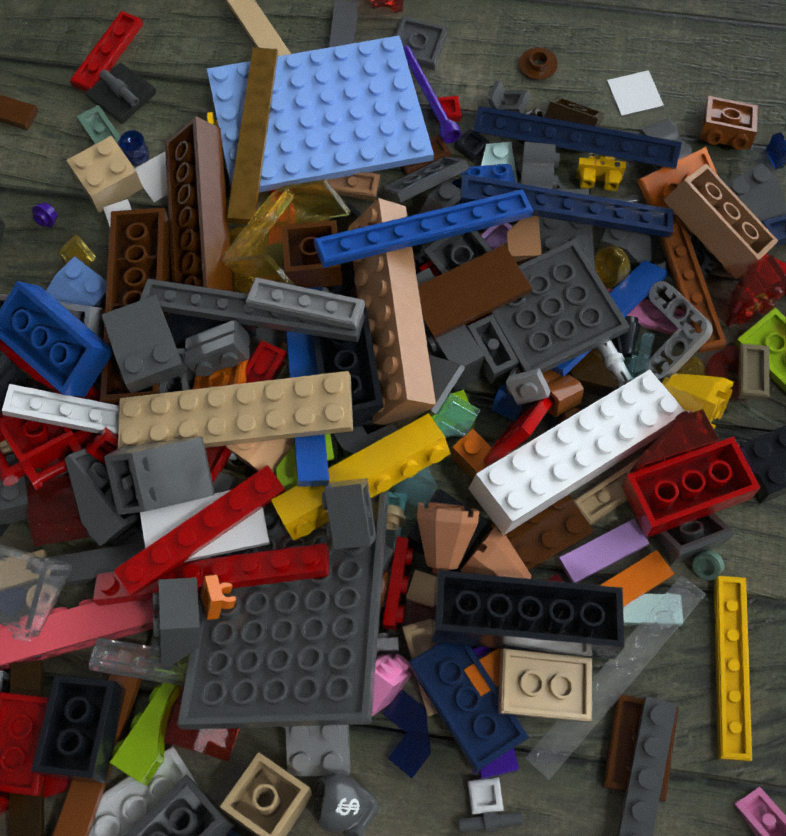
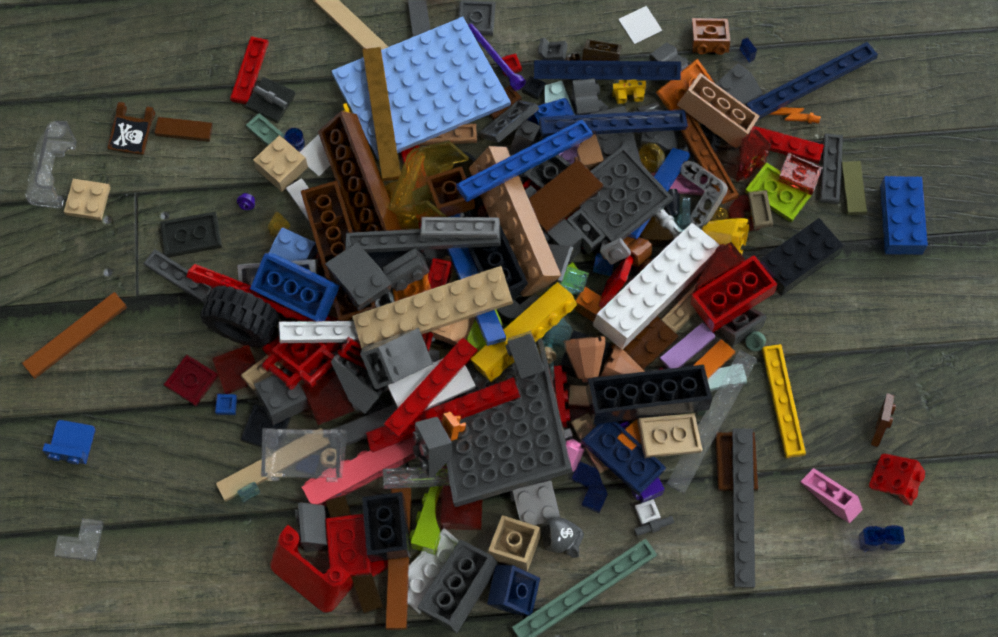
camera: 15 degrees left, 0 degrees up
reddish brown piece [519,47,558,80] -> none

